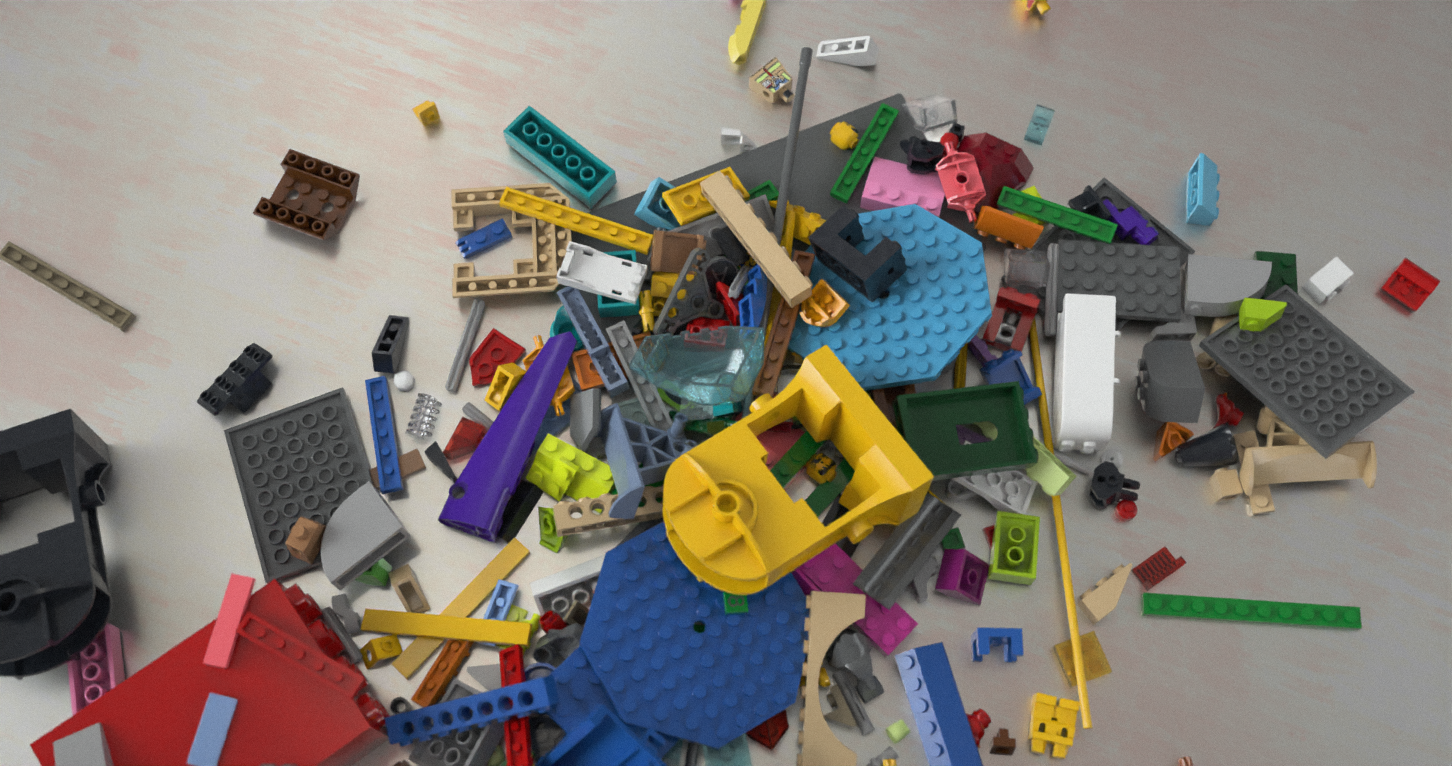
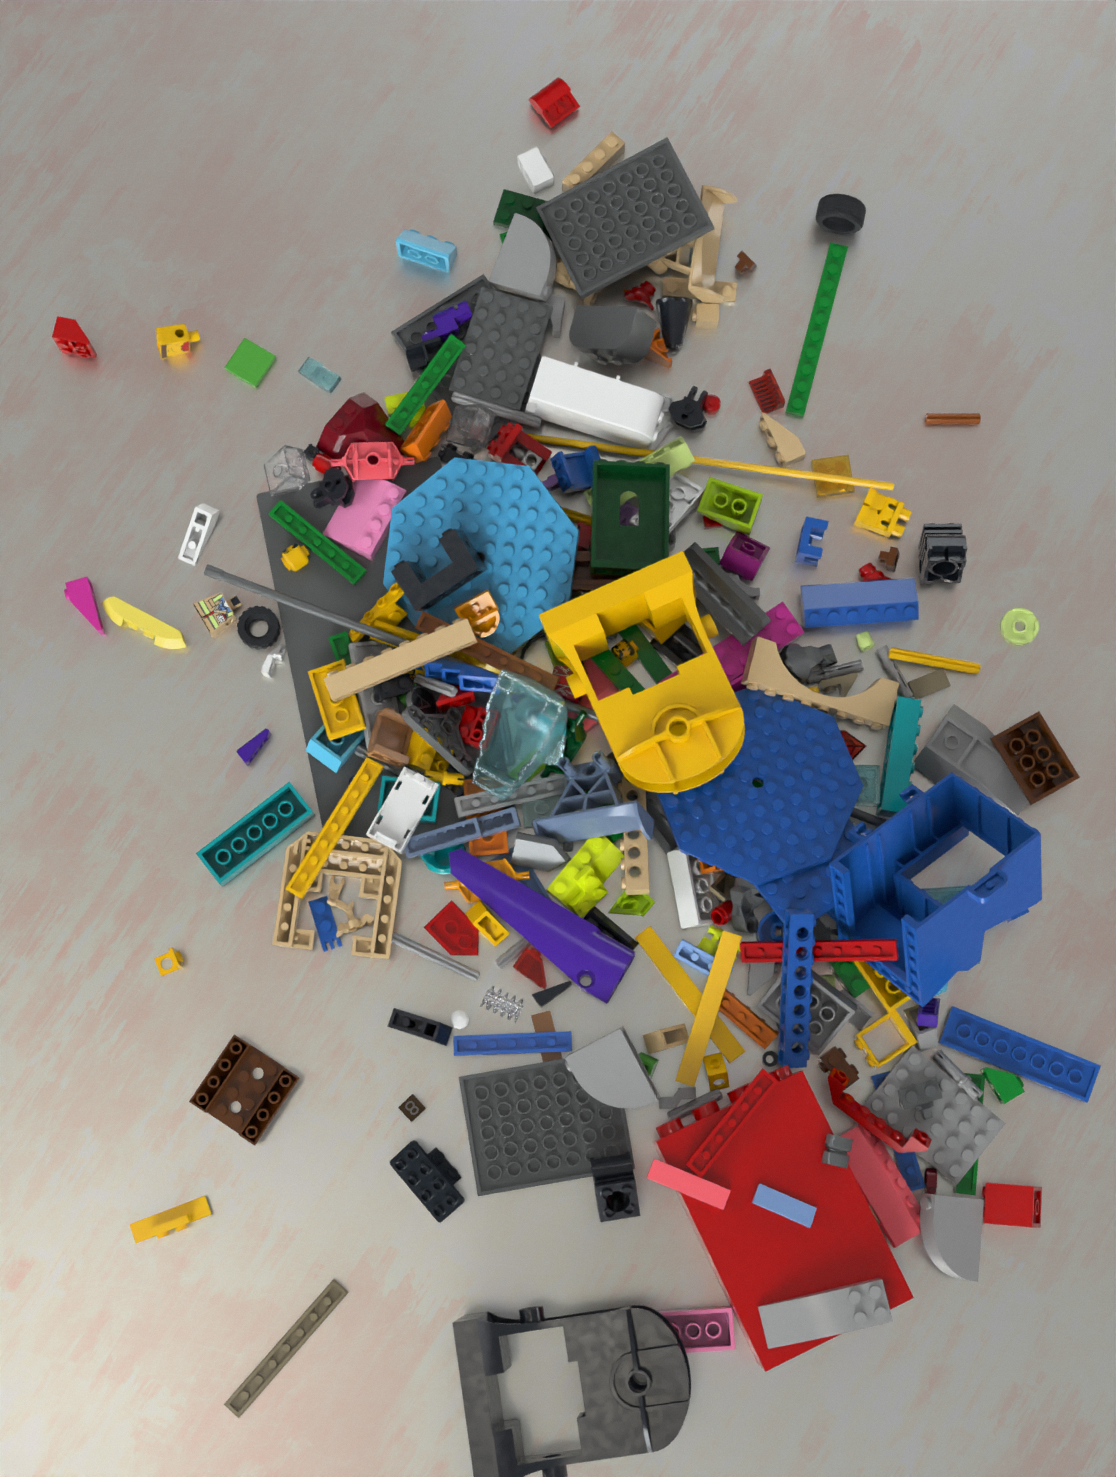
camera: 80 degrees left, 10 degrees up
medium nougat torso [285,517,327,565] -> none
green tile [723,592,748,615] -> none
lime slope [1239,297,1287,332] -> none
none -> yellow bracket [130,1196,212,1243]
none -> bright green tile [224,338,276,388]
none -> dark purple slope [236,728,272,766]
none -> black tyre [237,606,281,650]
none -> tan piece [327,875,374,937]
none -> dark brown tile [398,1094,426,1122]
none -> black hinge [437,443,476,463]
none -> tan brick [562,131,625,192]
none -> black piece [590,1152,640,1222]
none -> reddish brown tile [735,251,757,274]
none -> black tyre [816,194,866,234]

